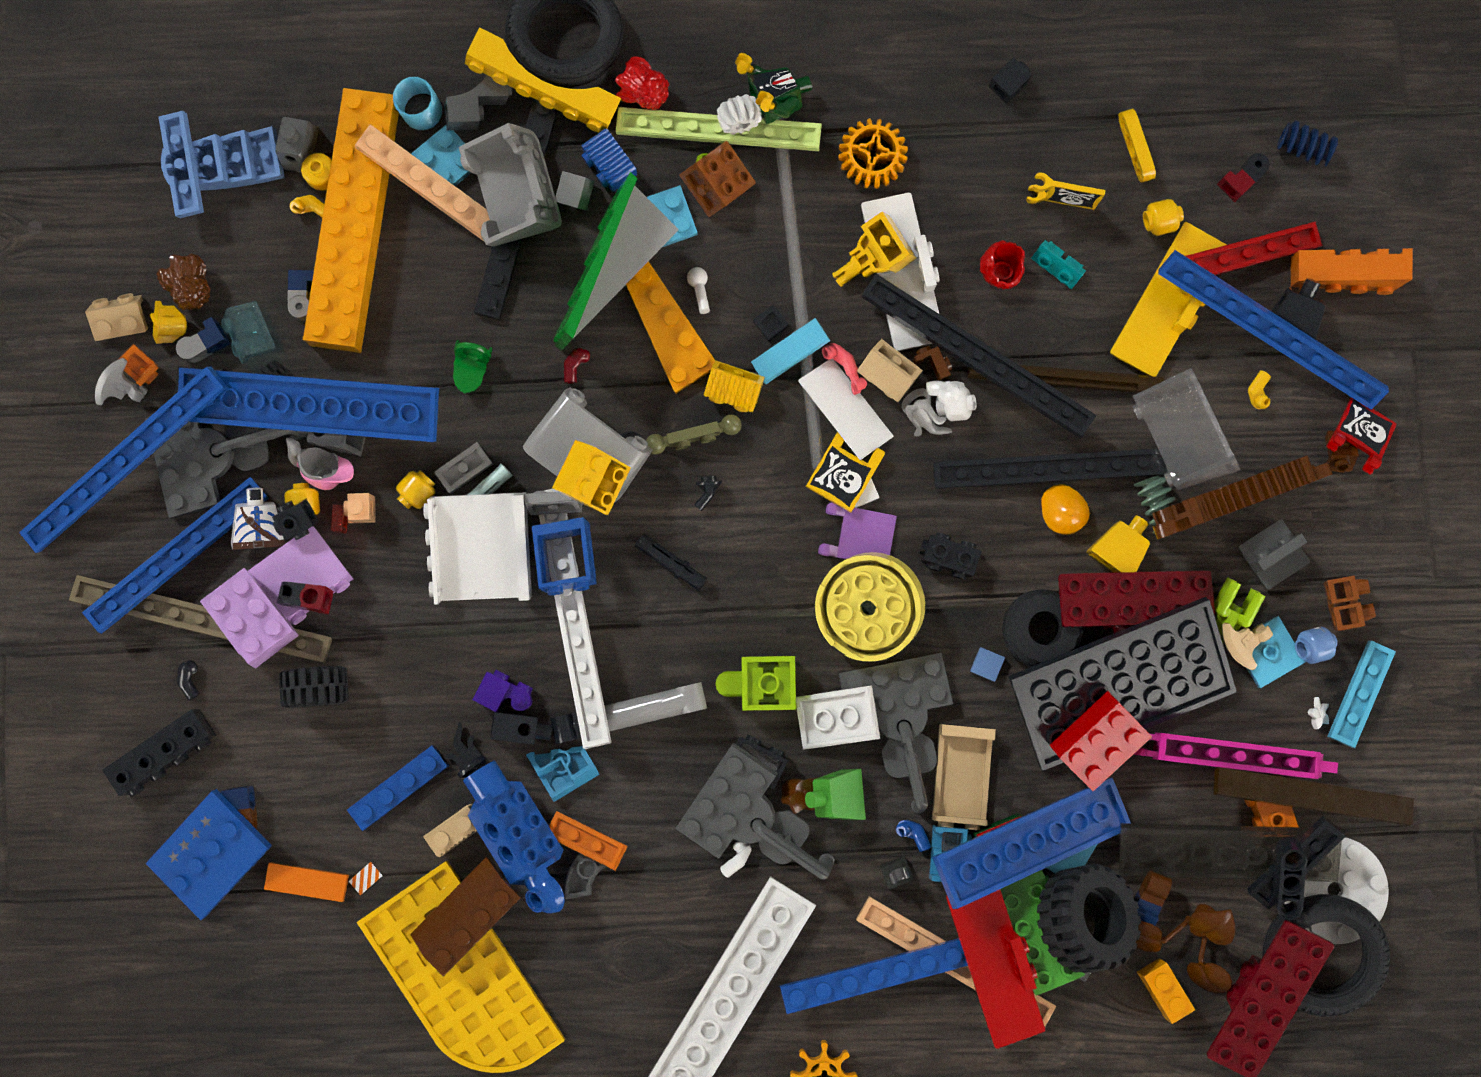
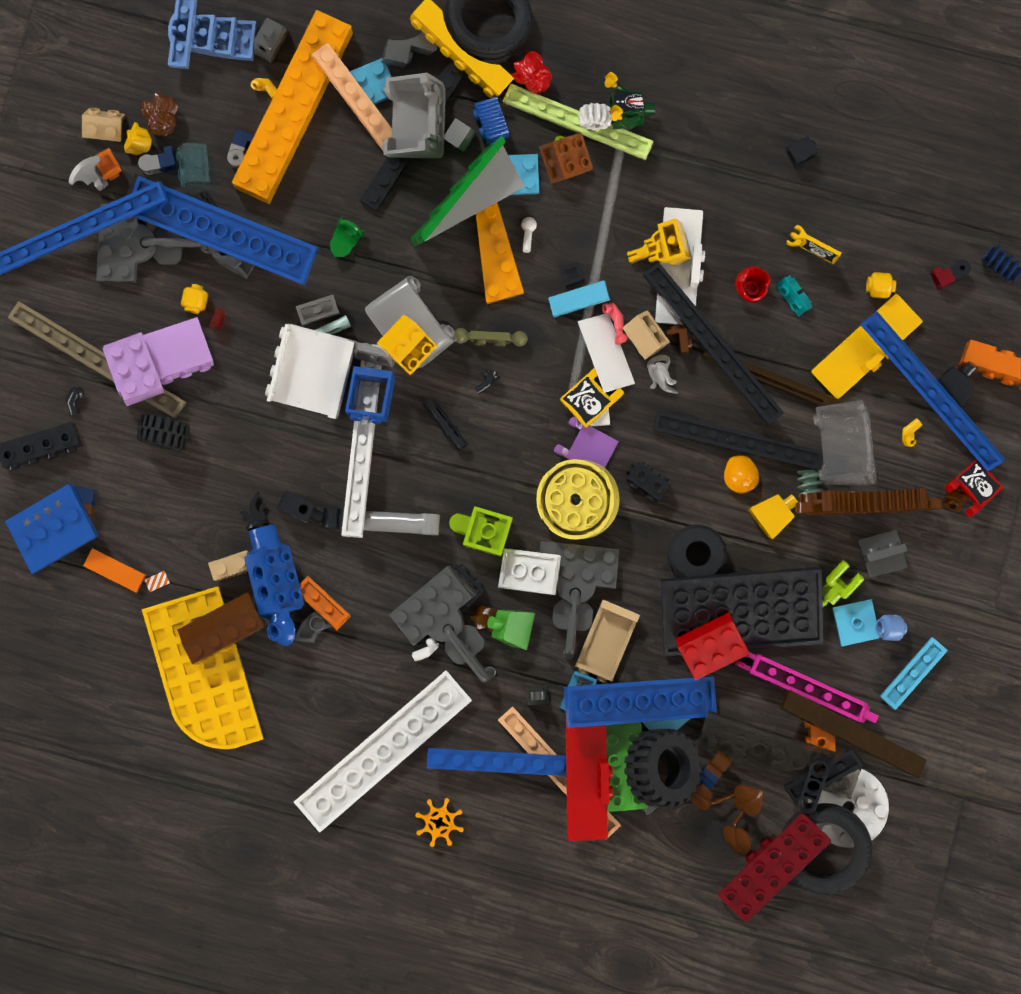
camera: 15 degrees right, 0 degrees up
blue plate [82,477,269,634] -> none
torso [231,488,285,550] -> none
black brick [272,498,319,540] -> none
leg [277,581,334,615] -> none
light grey hair [286,437,354,490] -> none
yellow head [301,153,332,191] -> none
light nougat brick [344,493,375,523] -> none
blue plate [347,745,449,831] -> none
medium azure piece [393,77,442,130] -> none
yellow head [396,470,435,509] -> none
dark purple brick [472,670,533,712] -> none
dark azure slope [526,746,600,802] -> none
dark red arm [564,348,590,384] -> none
yellow brick [704,361,765,412] -> none
light orange gear [838,118,908,189] -> none
blue arm [896,820,931,852] -> none
white head [926,381,976,421] -> none
medium blue tile [970,647,1005,682] -> none
dark red bracket [1058,571,1216,633] -> none
yellow beam [1119,109,1156,183] -> none
light orange brick [1137,958,1195,1024] -> none
red tile [1186,221,1322,275] -> none
tan piece [1222,623,1273,670] -> none
white plant [1308,697,1329,729] -> none
dark orange hips [1323,575,1376,631] -> none

